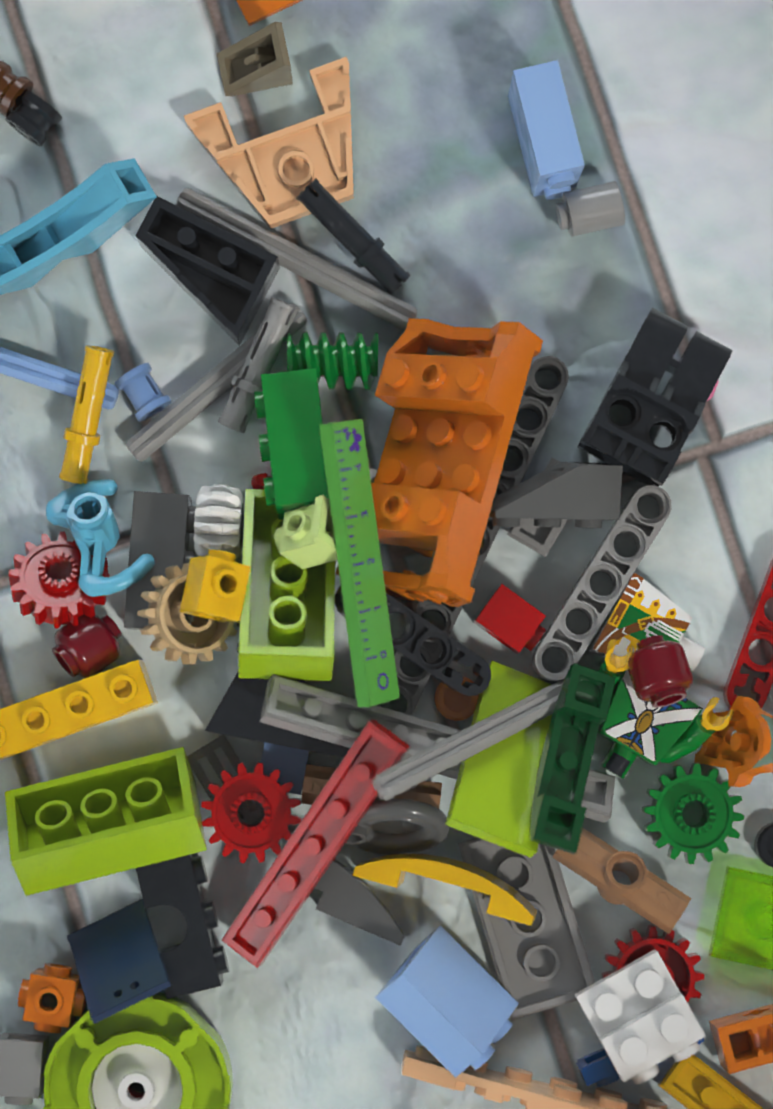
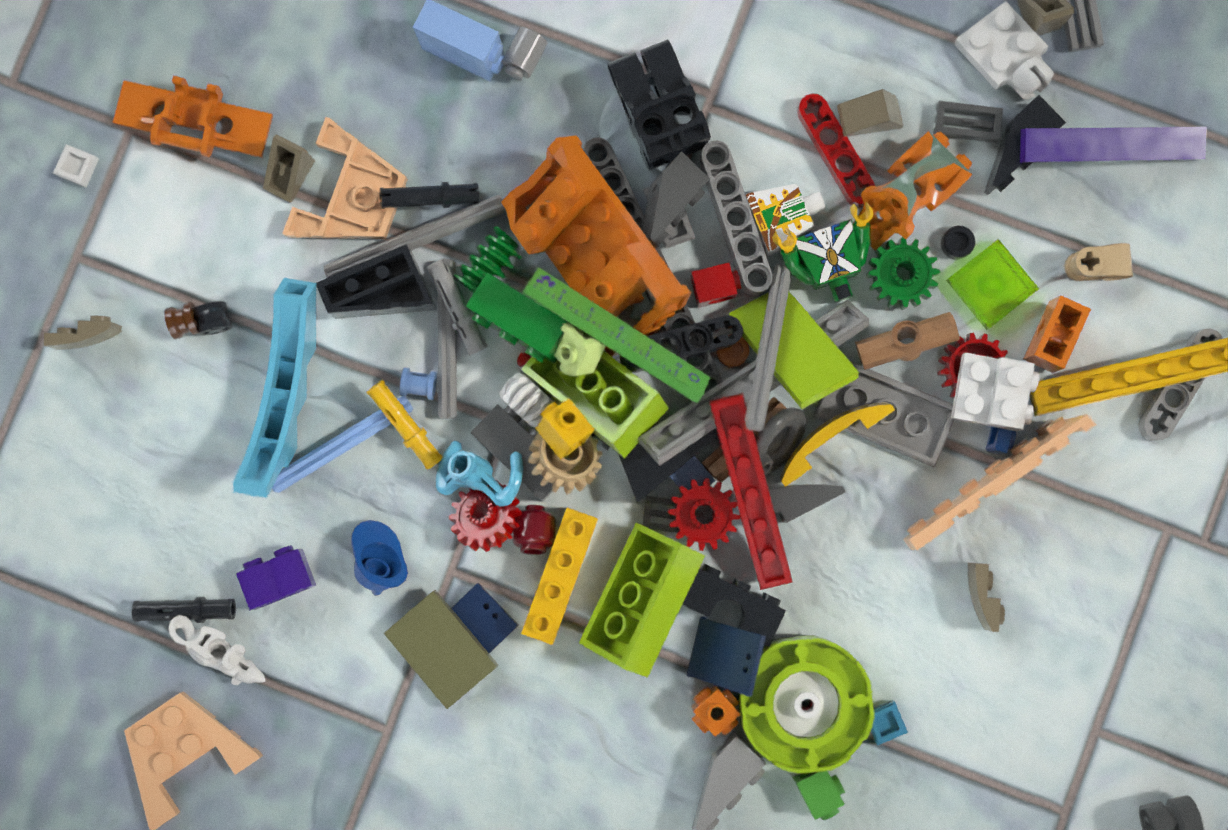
camera: 40 degrees left, 0 degrees up
light blue brick [375,925,519,1078] -> none
dark green slope [530,663,616,854] -> none
dark red head [627,635,694,708] -> none

